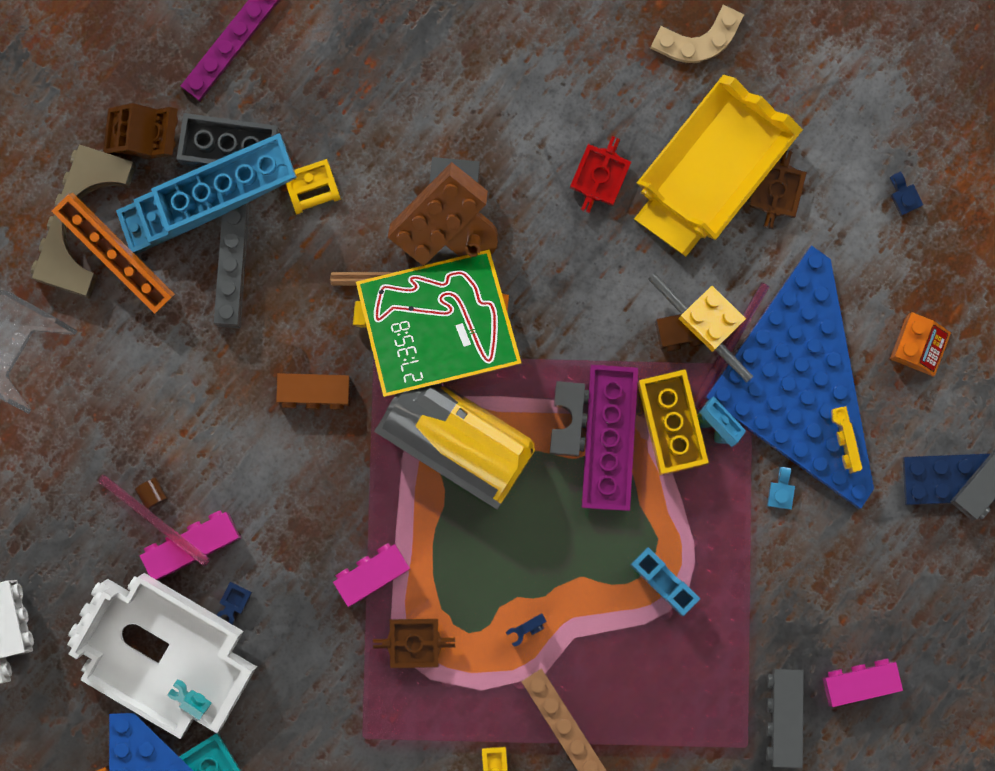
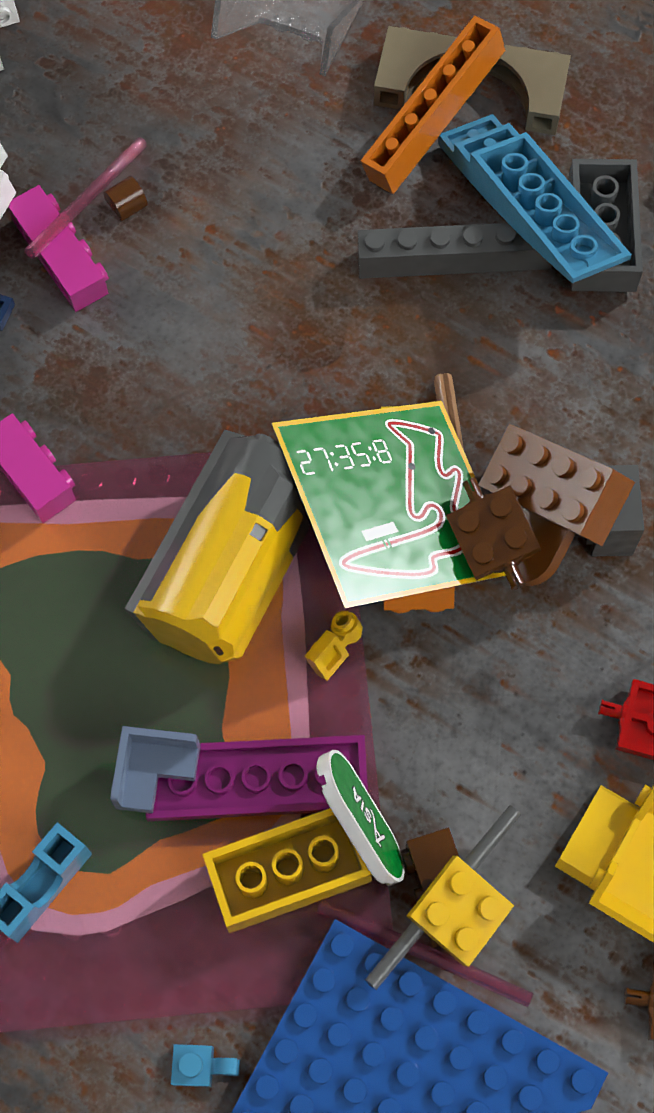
camera: 90 degrees right, 15 degrees down
reddish brown bracket [103,103,178,160] -> none
dark orange brick [276,373,350,410] -> none
yellow plate [286,159,341,215] -> none
dark grey arch [550,381,589,457] -> none
dark azure tile [697,396,746,447] -> none
none -> sand blue panel [110,726,200,813]
none -> yellow plate [304,611,363,681]
none -> tile [317,750,405,886]
none -> reddish brown plate [446,477,541,590]

